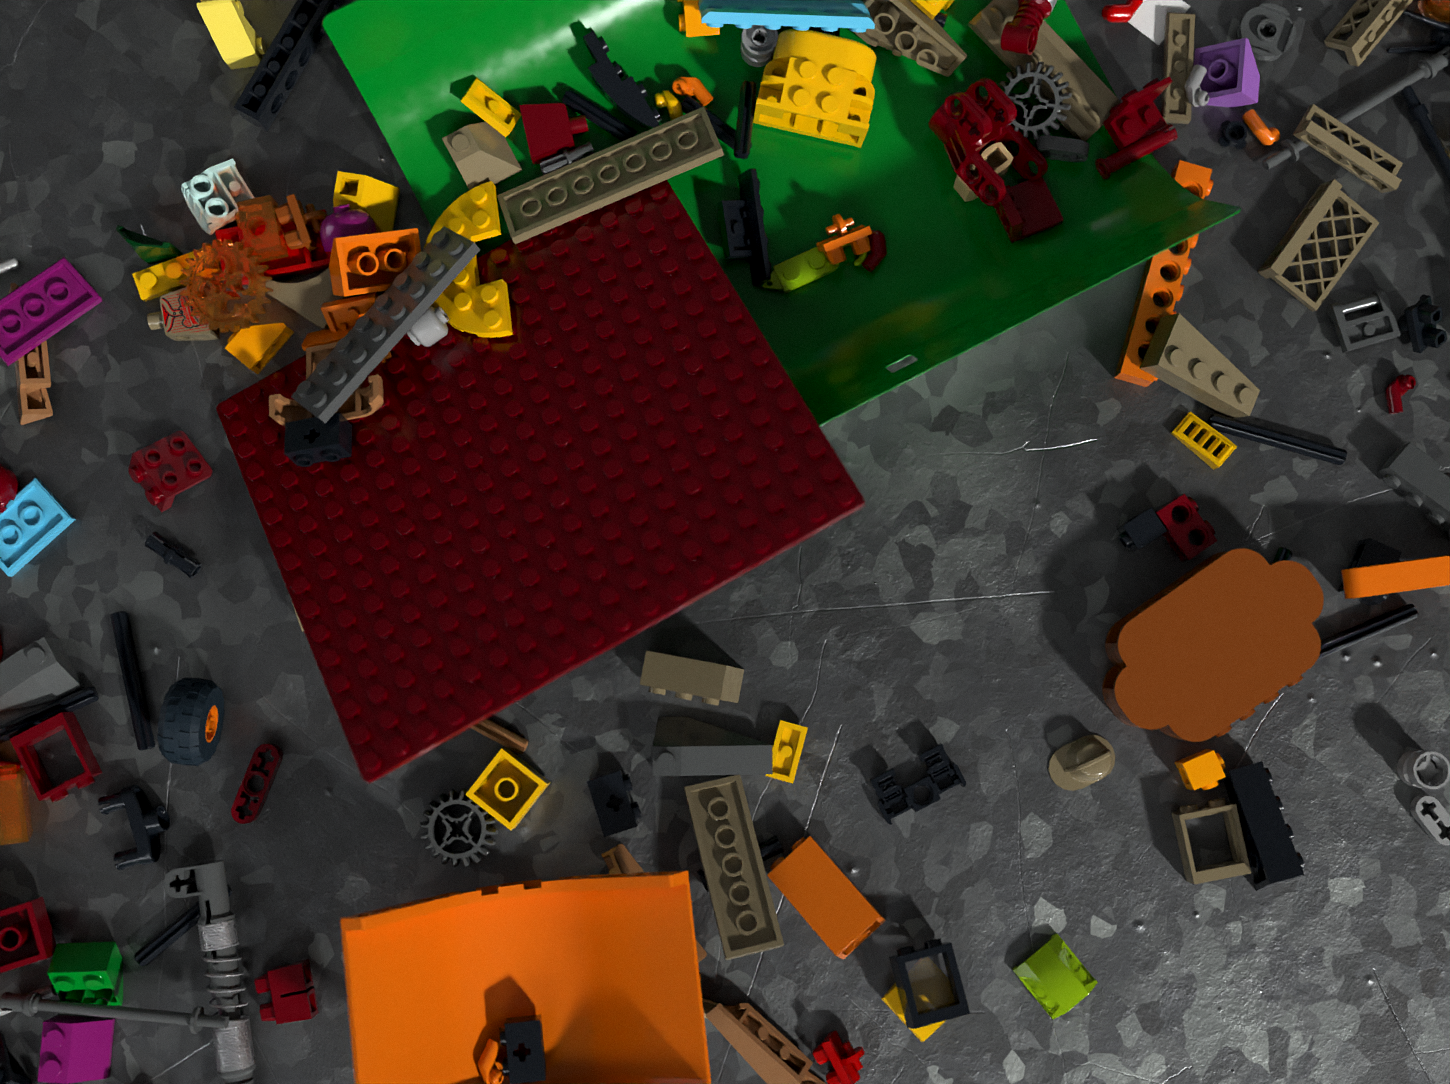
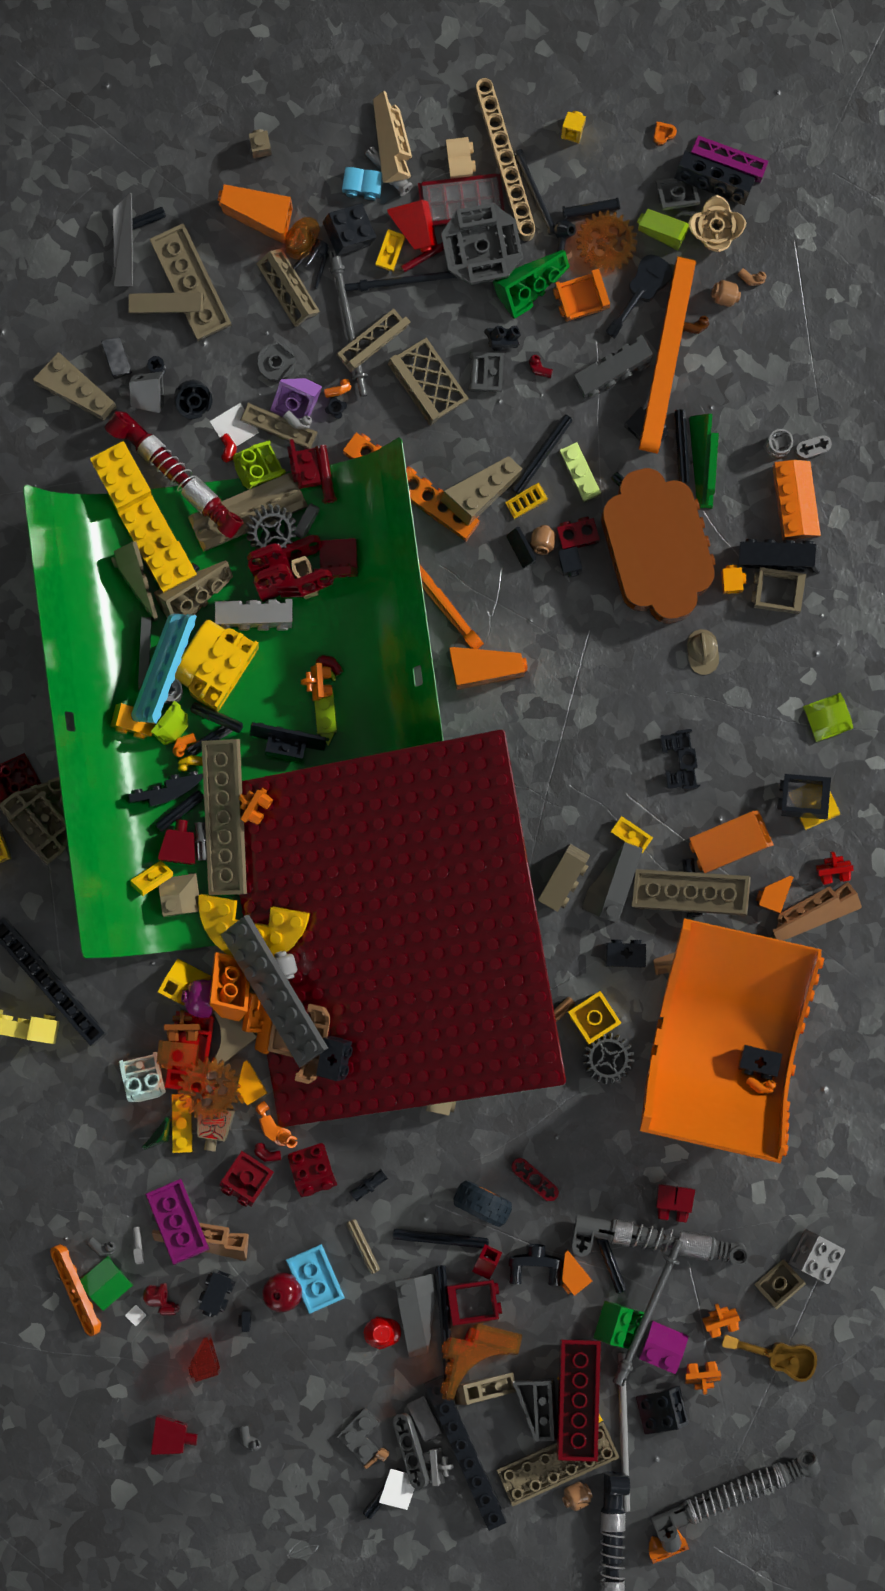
camera: 70 degrees left, 0 degrees up
none -> lime slope [151,701,188,745]
none -> light grey wedge [215,599,292,631]
none -> dark red plate [219,1151,274,1207]
none -> lime slope [233,440,286,489]
none -> orange hips [238,788,273,824]
none -> dark red arm [254,1143,282,1162]
none -> orange arm [256,1101,297,1148]
none -> dark tan axle [347,1219,380,1274]
none -> orange piece [419,564,484,649]
none -> orange slope [449,647,528,690]
none -> dark red brick [472,1244,502,1280]
none -> black slope [506,527,536,568]
none -> medium nougat head [530,525,556,555]
none -> yellowish green plate [560,442,601,502]
none -> orange slope [561,1249,592,1296]
none -> green wedge [689,414,719,509]
none -> orange slope [755,876,794,914]
none -> orange slope [772,460,821,541]

